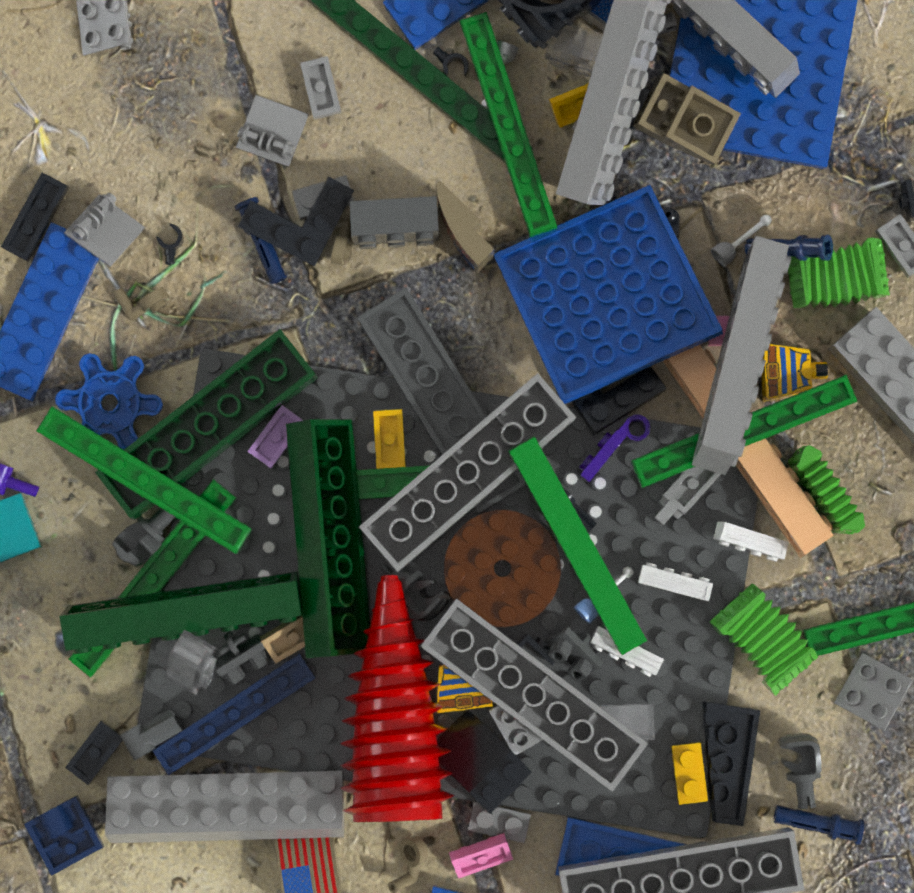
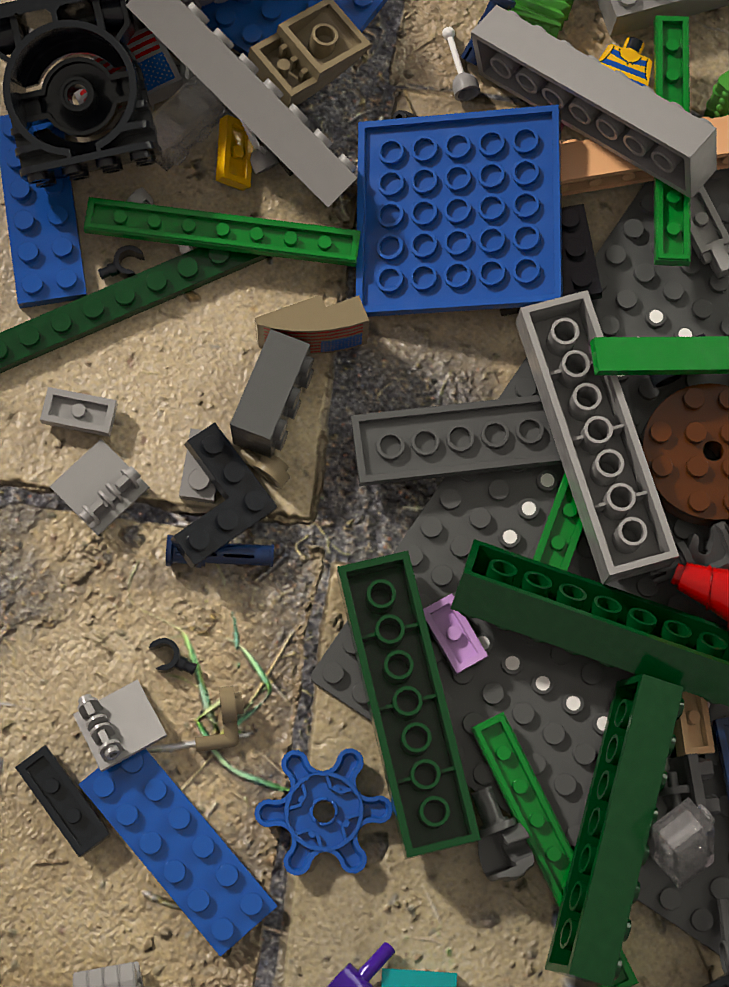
camera: 75 degrees left, 10 degrees down
green tile [36,406,252,554] -> none
yellow plate [373,409,406,469] -> none
dark purple plate [579,415,650,484] -> none

